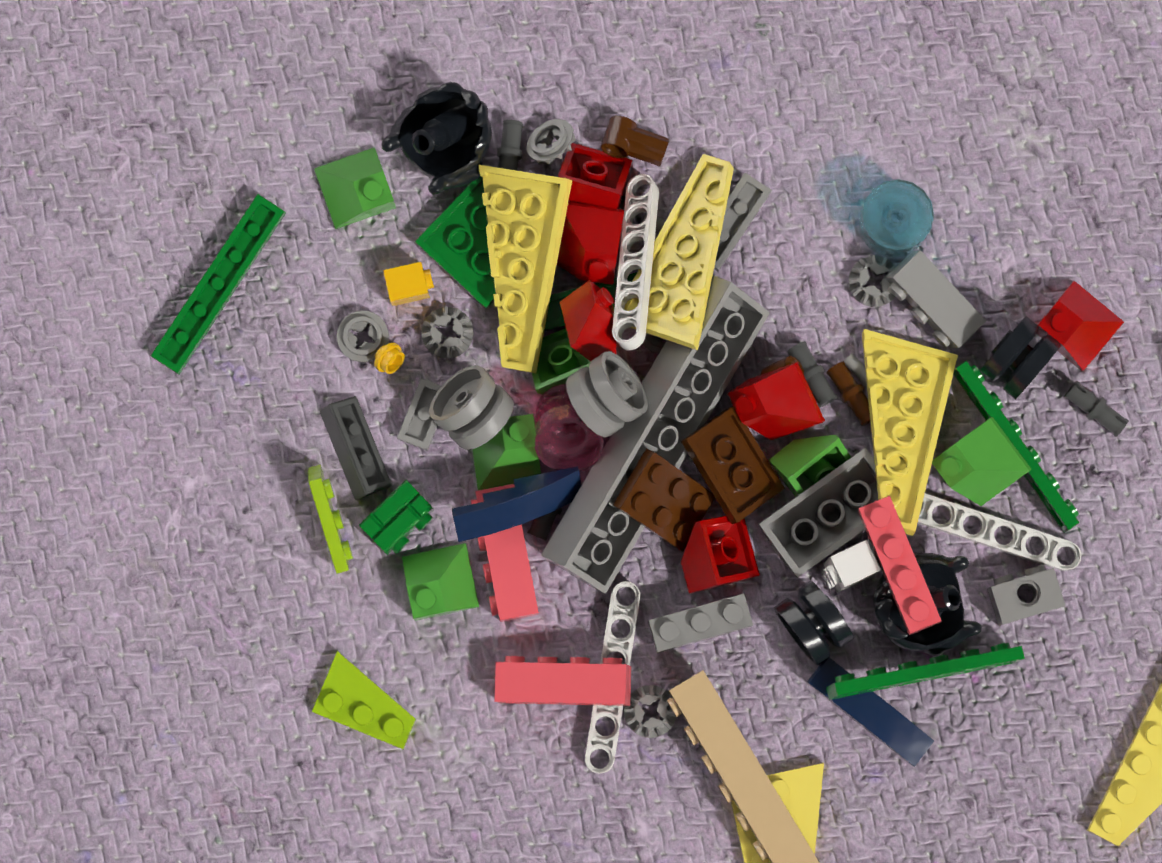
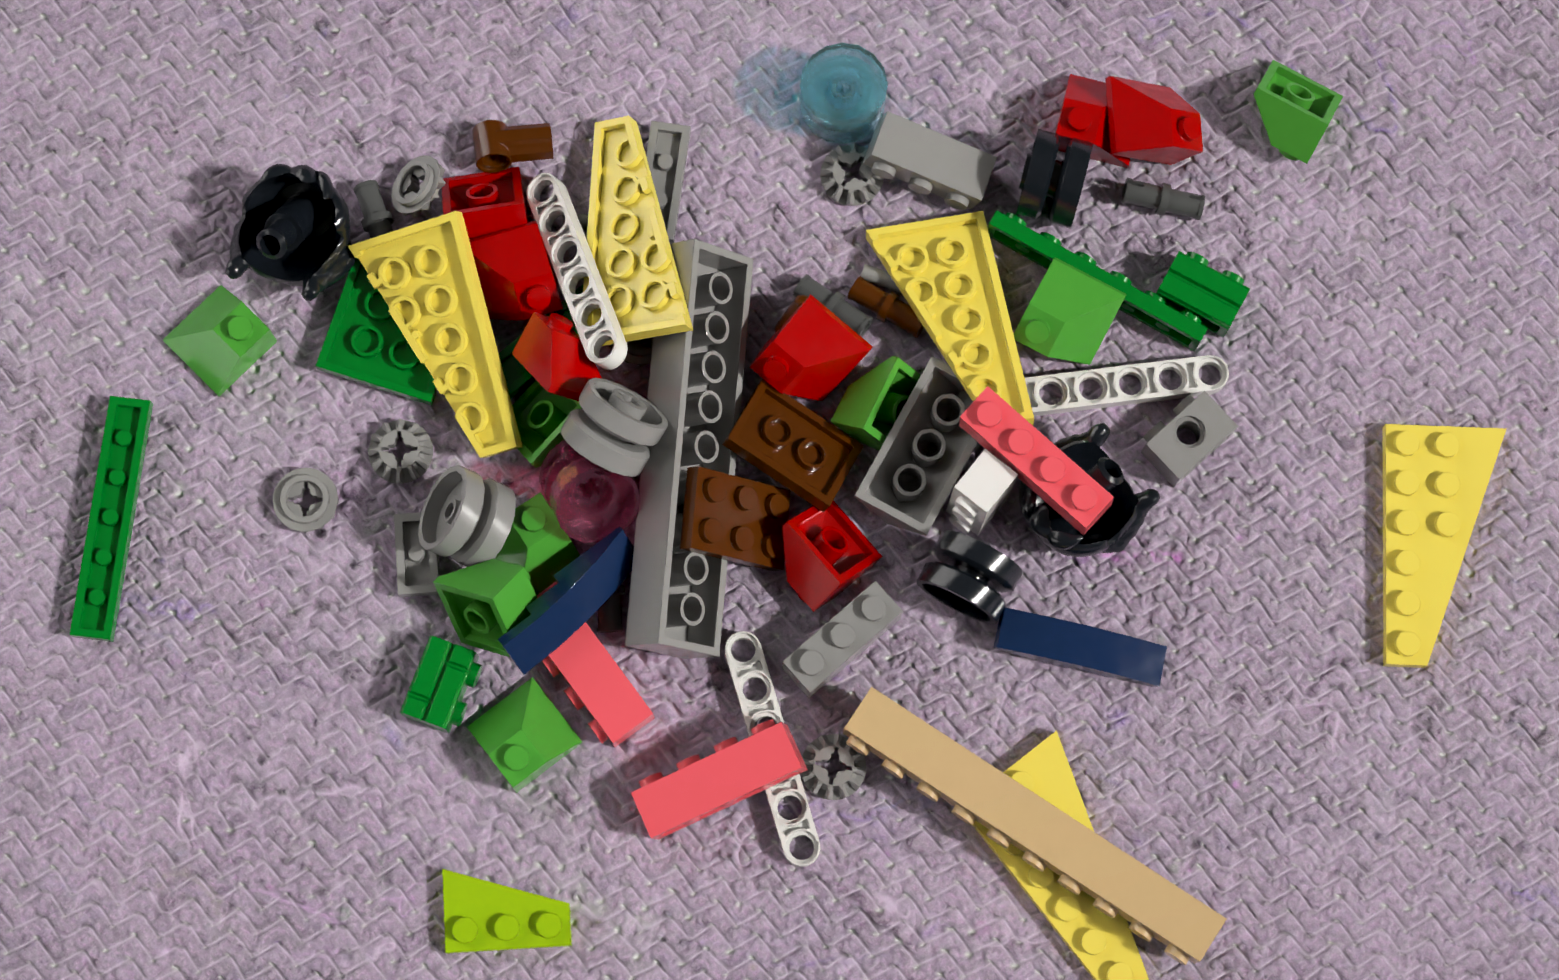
camera: 30 degrees left, 5 degrees down
lime wing [308,464,353,574] -> none
dark grey slope [320,396,392,500] -> none
yellow plate [374,343,405,374] -> none
yellow brick [383,262,434,306] -> none
green plate [826,643,1025,700] -> none
none -> bright green slope [433,558,537,658]
none -> red slope [1105,76,1203,165]
none -> green brick [1156,251,1250,338]

